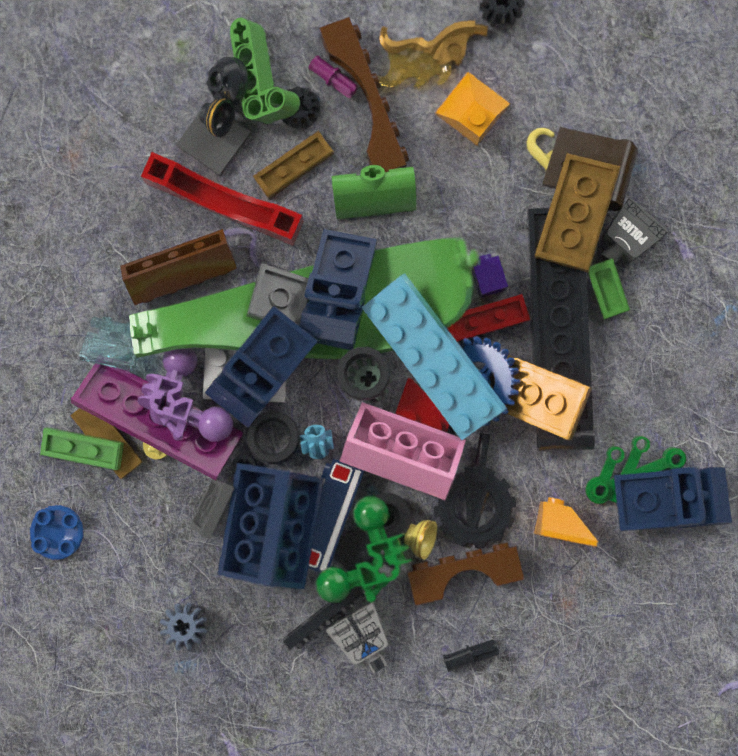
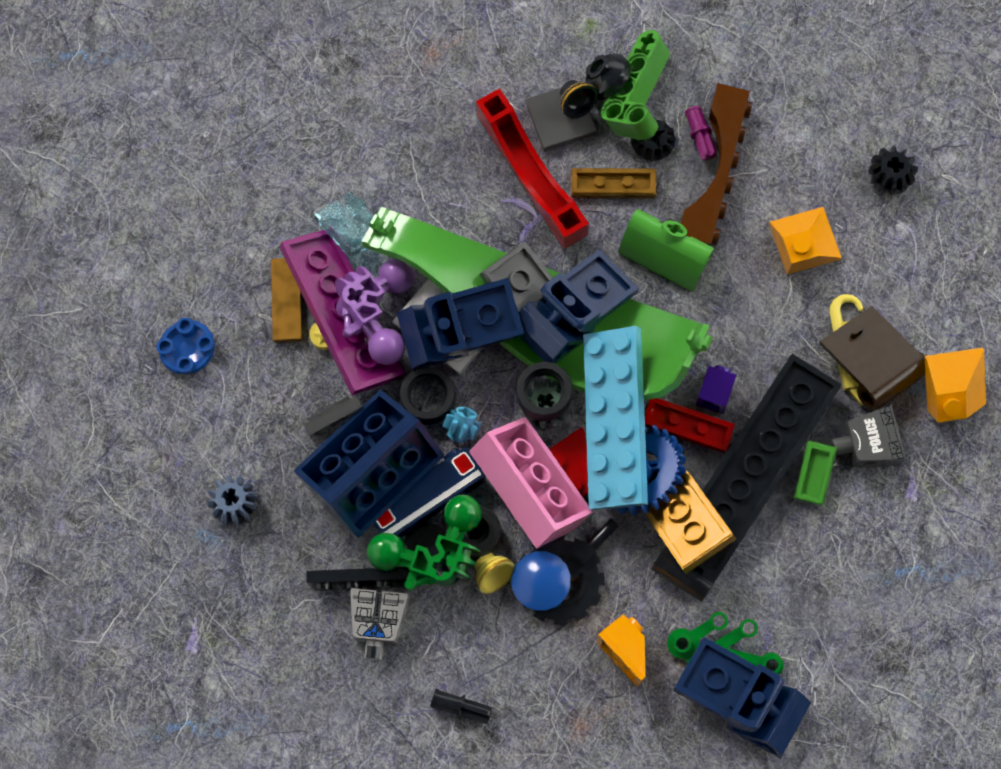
camera: 35 degrees right, 10 degrees down
bright green tile [40,427,124,470] -> none
reddish brown brick [120,229,237,306] -> none
piece [377,21,488,88] -> none
reddish brown arch [407,542,524,606] -> none
pearl gold tile [535,153,620,272] -> none
none -> blue dish [512,551,571,611]
none -> light orange slope [925,348,986,422]

